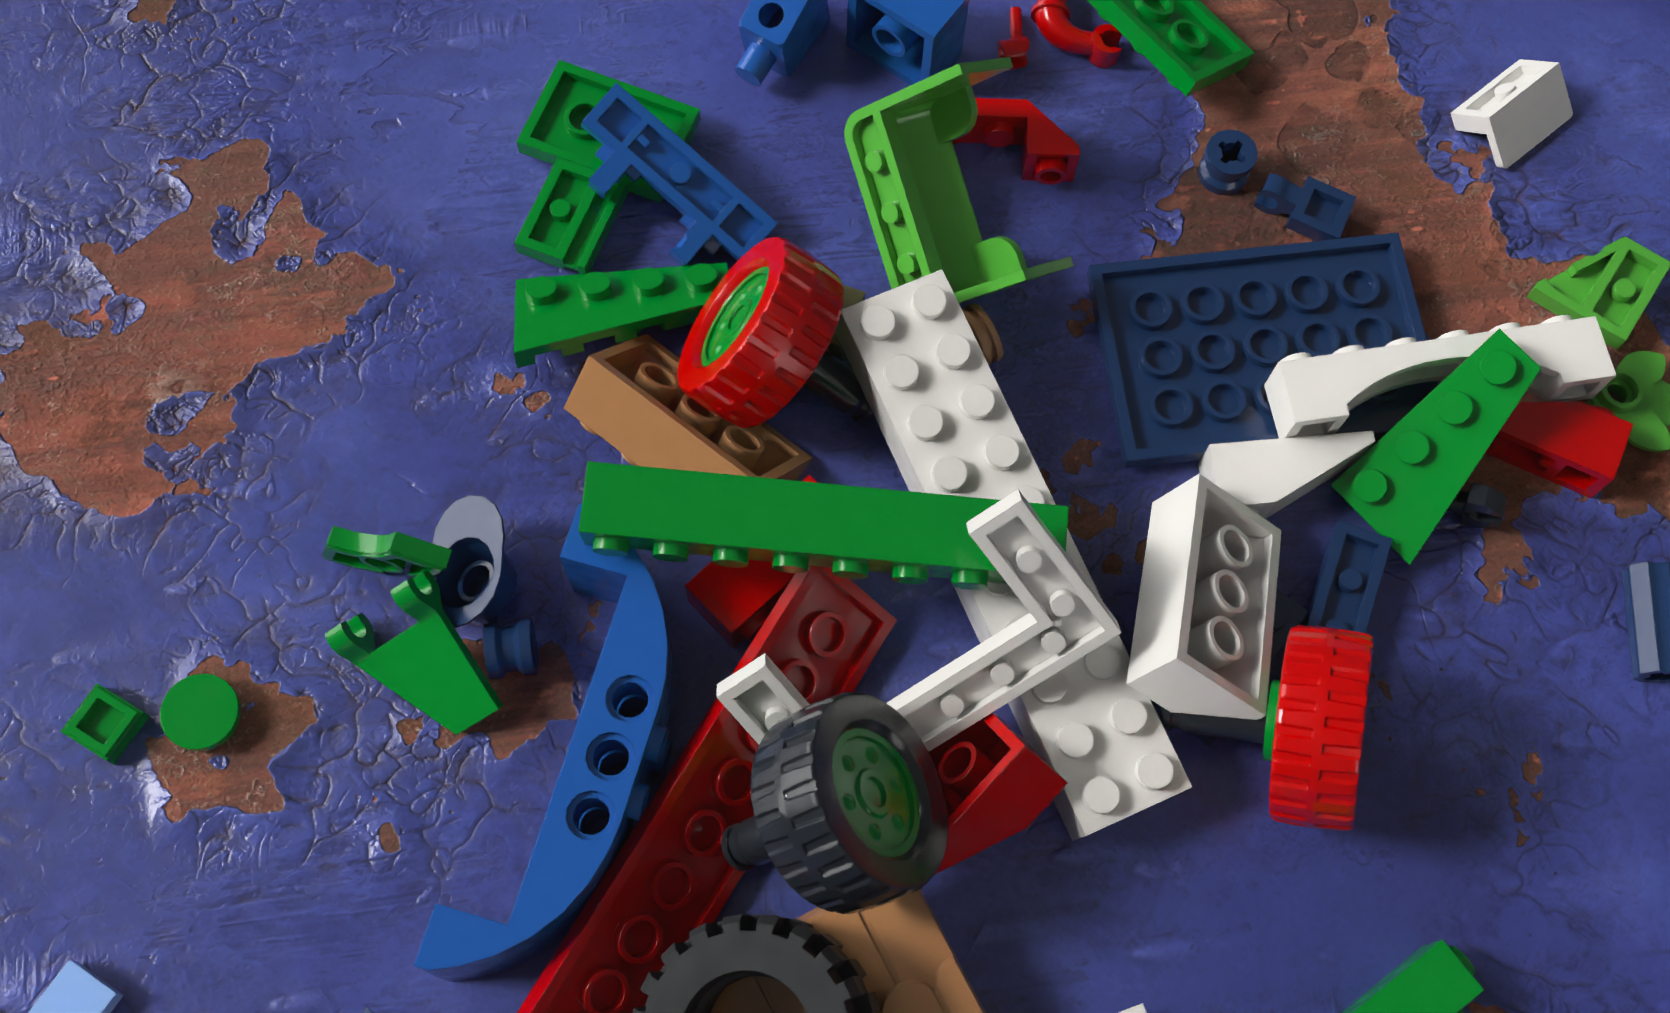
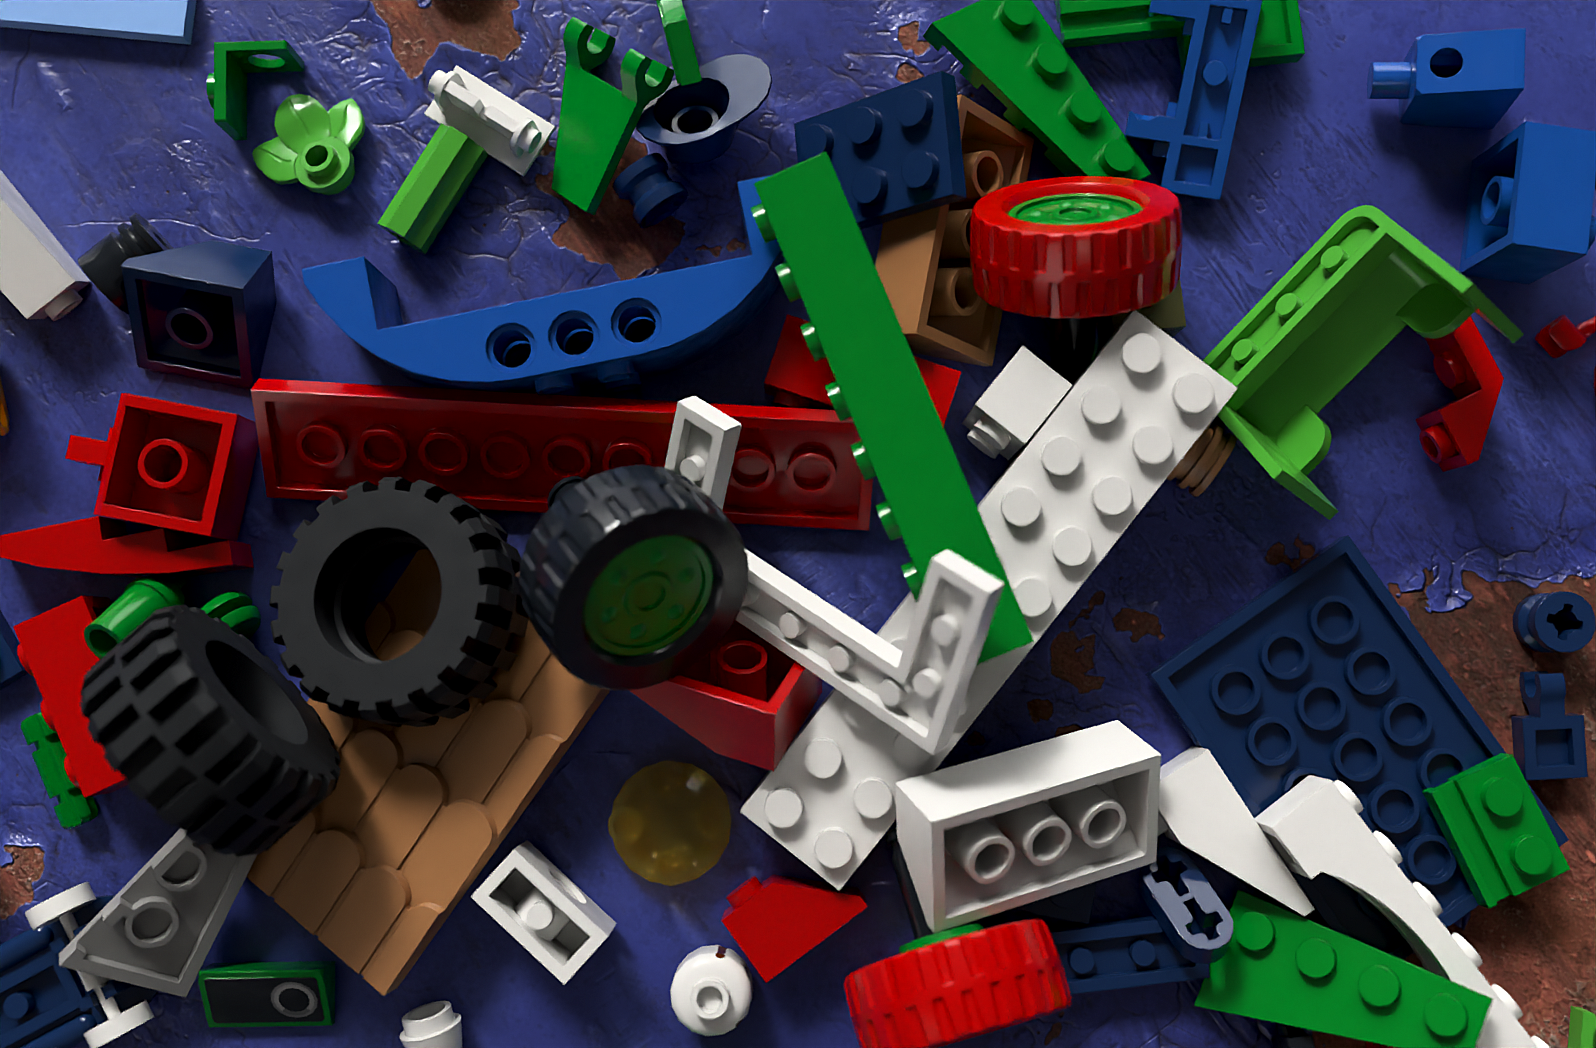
camera: 65 degrees right, 15 degrees up
none -> green bracket [206,40,304,140]
none -> bright green plate [253,94,365,195]
none -> bright green axle [378,123,488,254]
none -> white hinge [424,65,556,177]
none -> clear yellow dish [608,760,732,886]
none -> white head [670,945,753,1036]
none -> red slope [721,874,868,983]
none -> dark blue plate [794,71,967,230]
none -> white brick [962,346,1072,460]
none -> dark blue beam [1138,847,1233,964]
none -> green plate [1422,753,1570,909]

